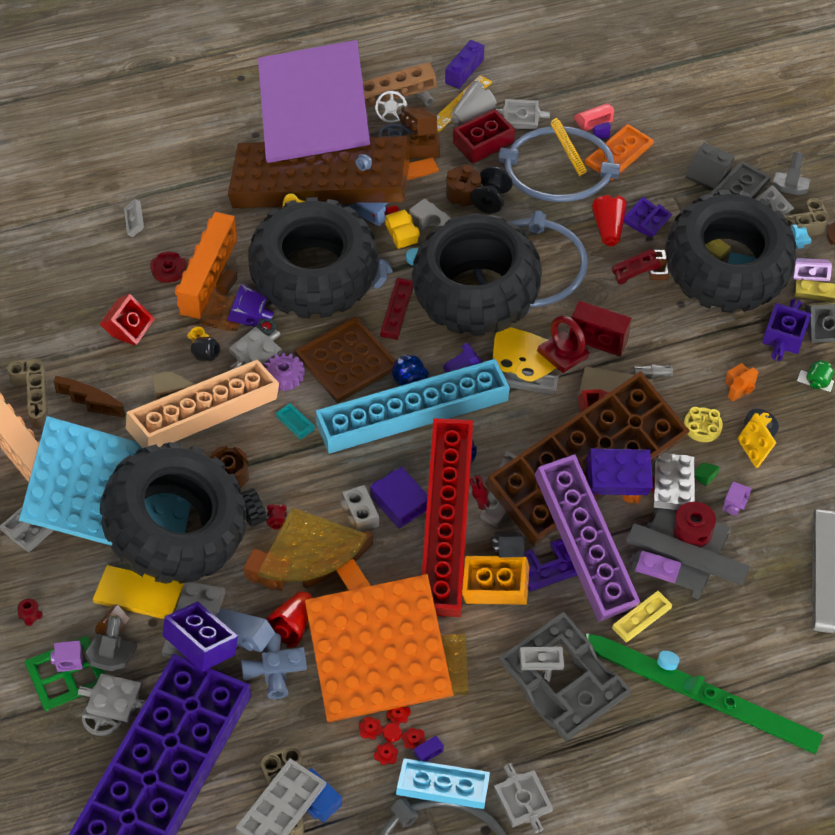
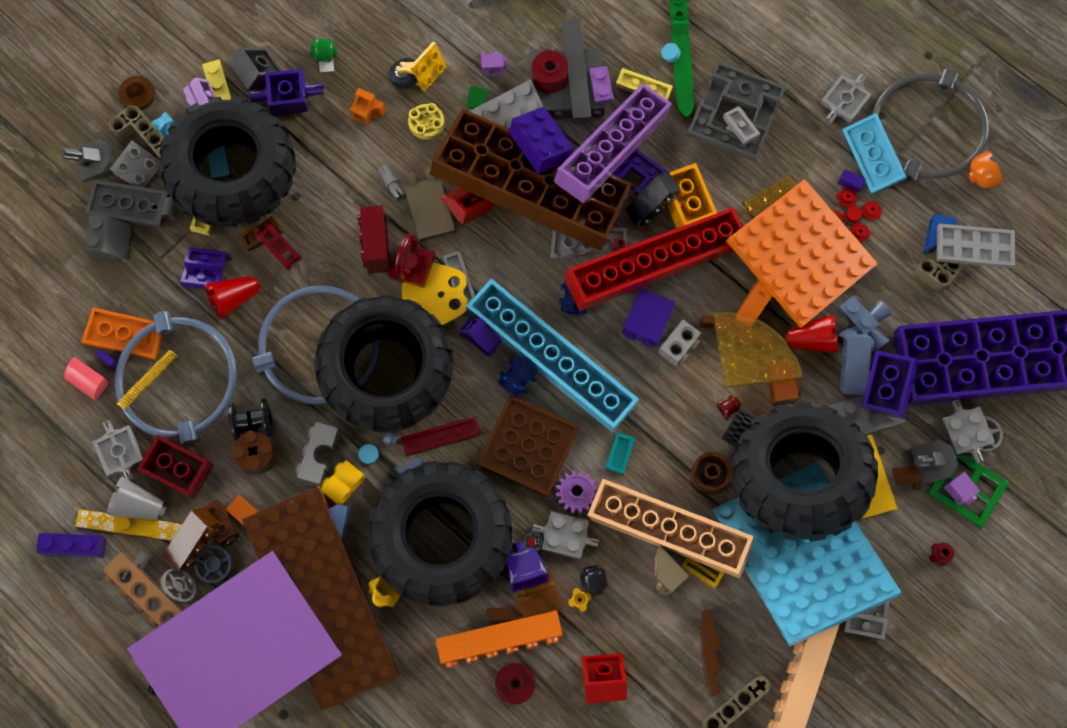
camera: 120 degrees left, 20 degrees up
sand blue plate [355,154,372,171] -> none

